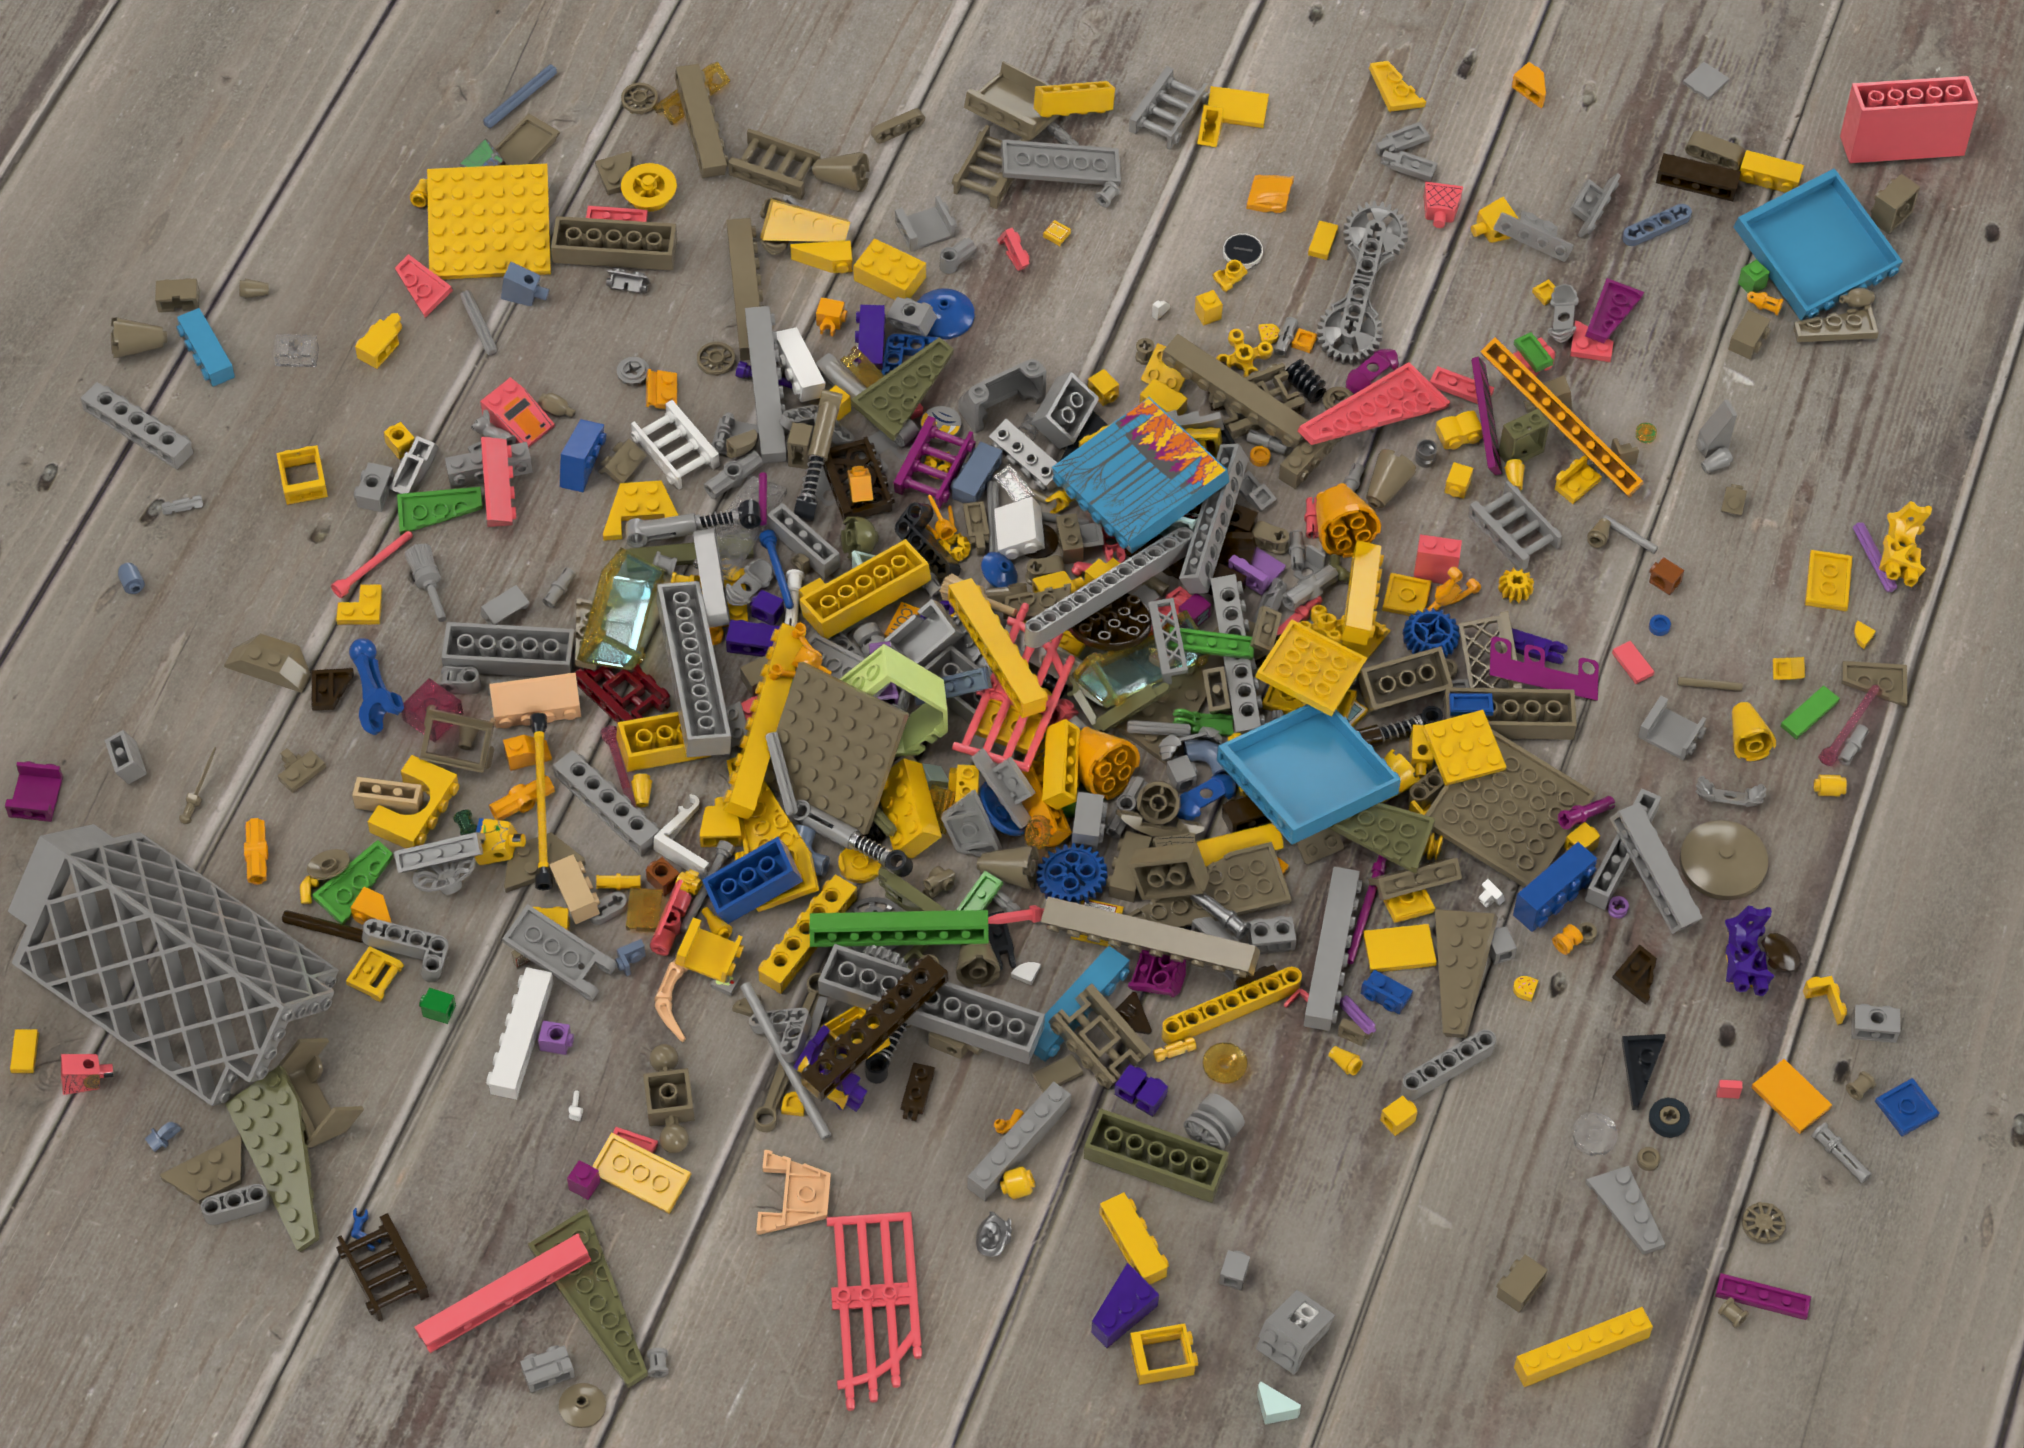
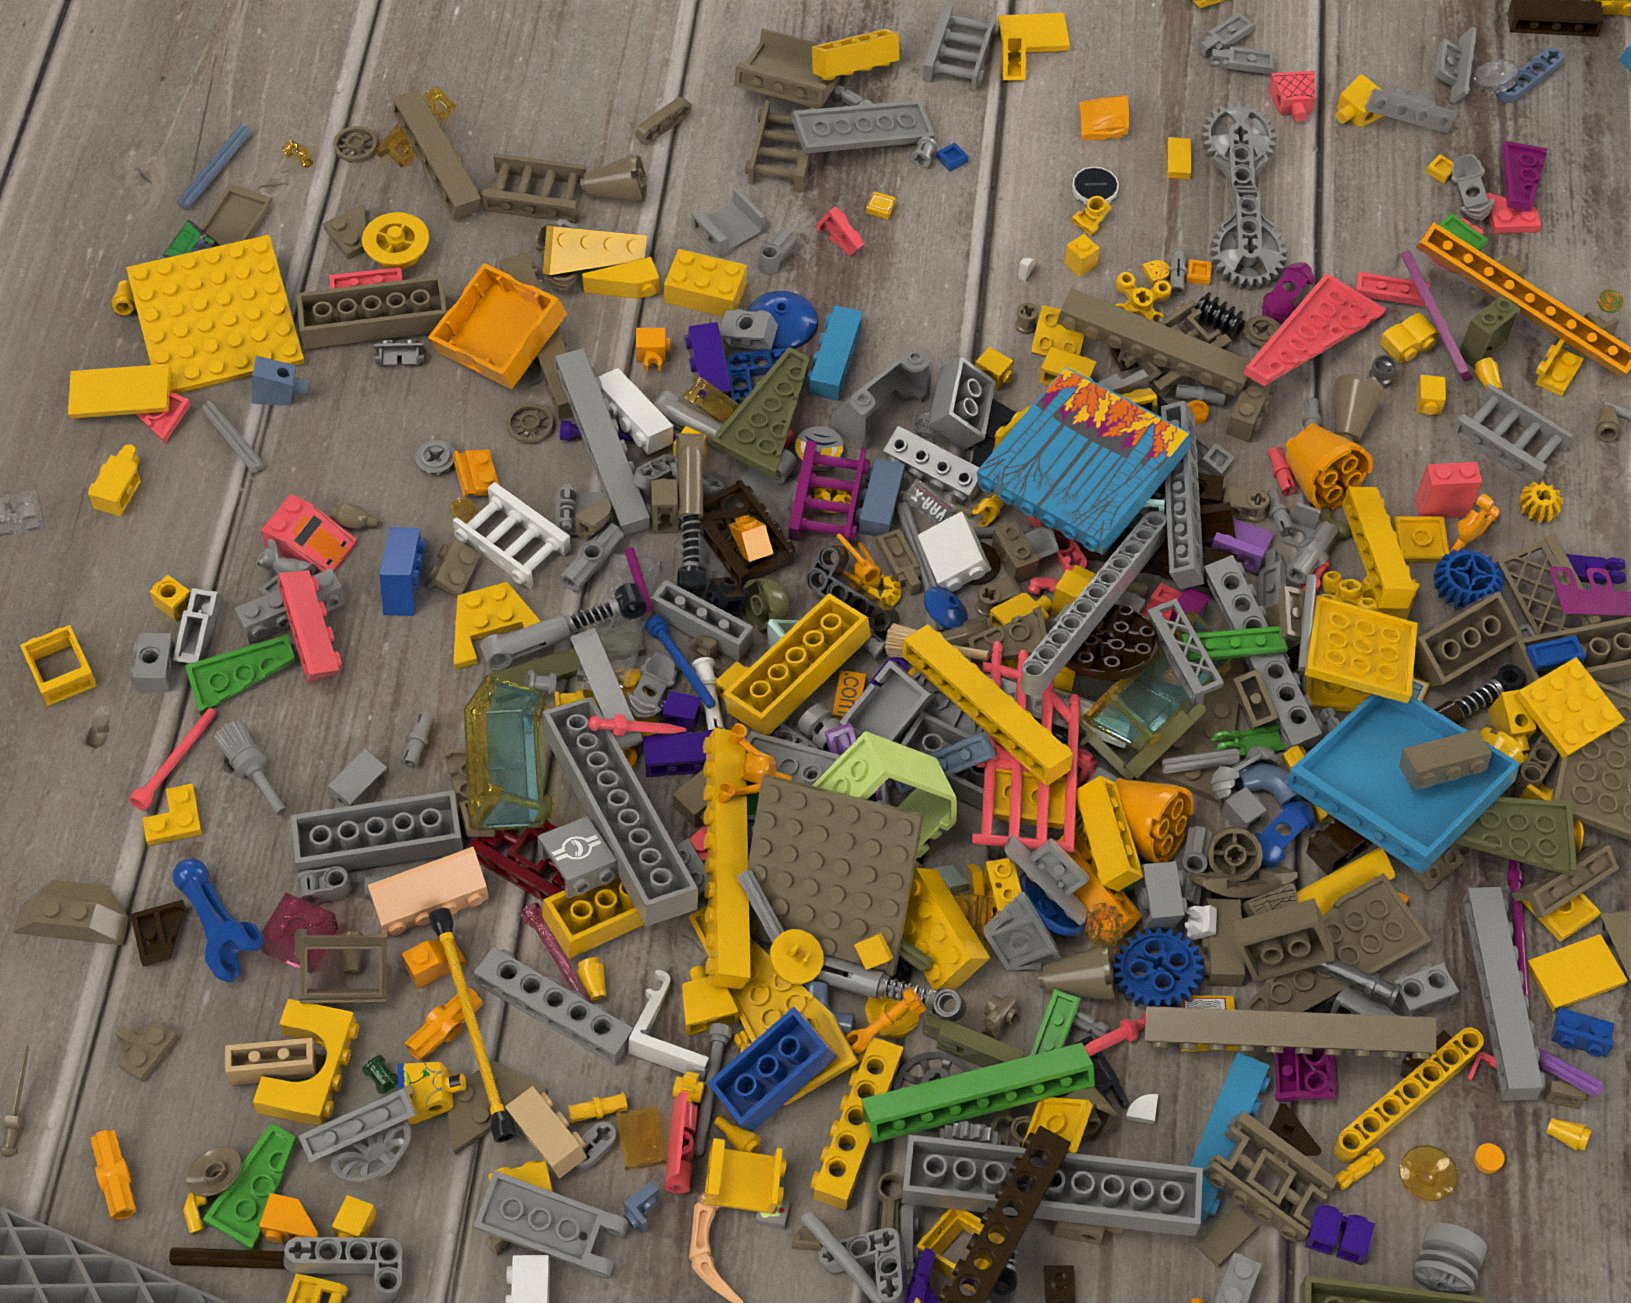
camera: 15 degrees left, 0 degrees up
dark orange brick [646,857,680,897] -> none
none -> yellow tile [68,364,171,419]
none -> clear yellow arm [282,140,313,168]
none -> yellow brick [332,1195,377,1238]
none -> light orange tile [428,263,567,390]
none -> clear yellow bush [451,498,474,523]
none -> light grey panel [538,816,618,898]
none -> coral sword [588,714,687,736]
none -> black brick [704,577,748,616]
none -> yellow piece [770,929,824,985]
none -> dark azure brick [806,305,863,401]
none -> light orange piece [846,987,926,1054]
none -> yellow tile [854,932,893,970]
none -> blue tile [936,142,969,172]
none -> yellow tile [1022,1097,1093,1153]
none -> white tile [1185,905,1217,940]
none -> light grey bar [1298,574,1317,672]
none -> dark tan brick [1399,729,1492,790]
none -> clear tile [1473,59,1520,93]
none -> light orange tile [1473,1143,1504,1174]

